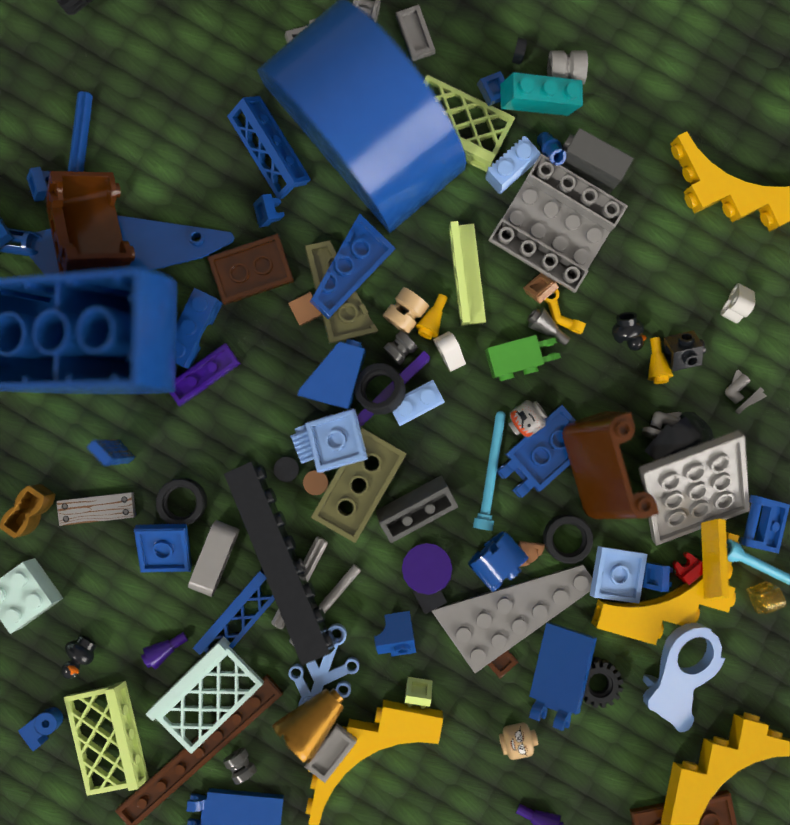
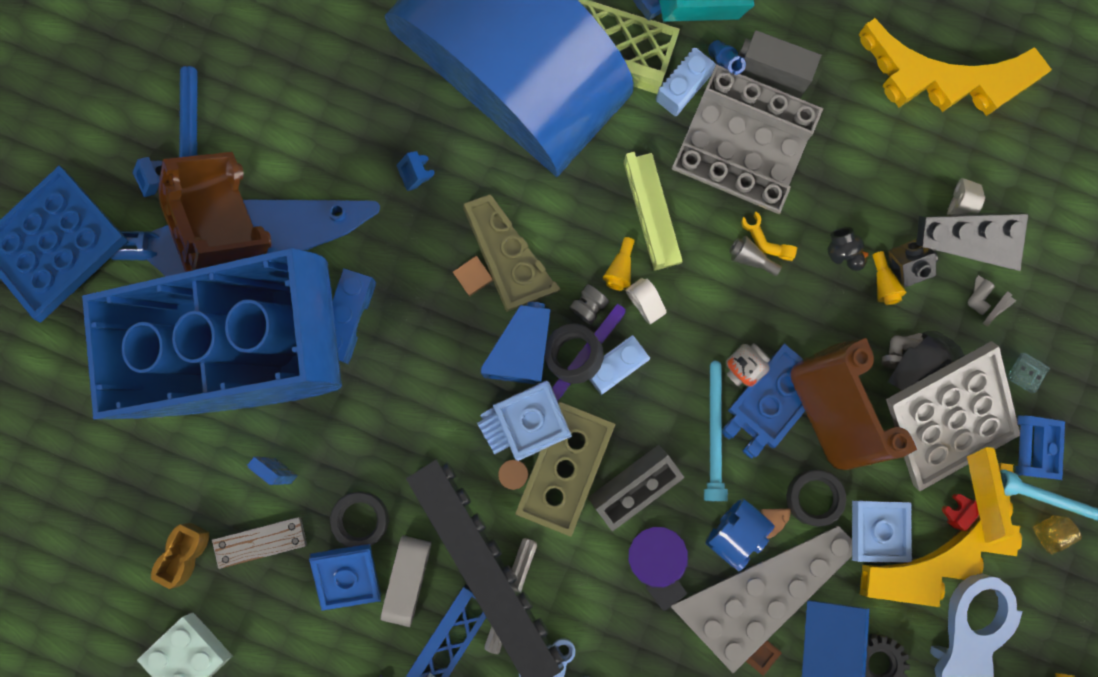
camera: 15 degrees left, 5 degrees down
dark purple tile [170,343,241,407] -> none
reddish brown tile [207,234,295,305] -> none
blue fence [227,96,311,199] -> none
black tile [274,457,300,482] -> none
light grey bar [289,564,362,646] -> none
blue wing [310,214,396,319] -> none
blue brick [374,611,416,657] -> none
tan wheel [383,287,429,335] -> none
bright green hinge [485,335,561,382] -> none
medium nougat tile [523,273,559,304] -> none
blue tile [642,562,673,592] -> none
none -> wing [916,212,1028,271]
none -> clear light blue tile [1007,353,1050,393]

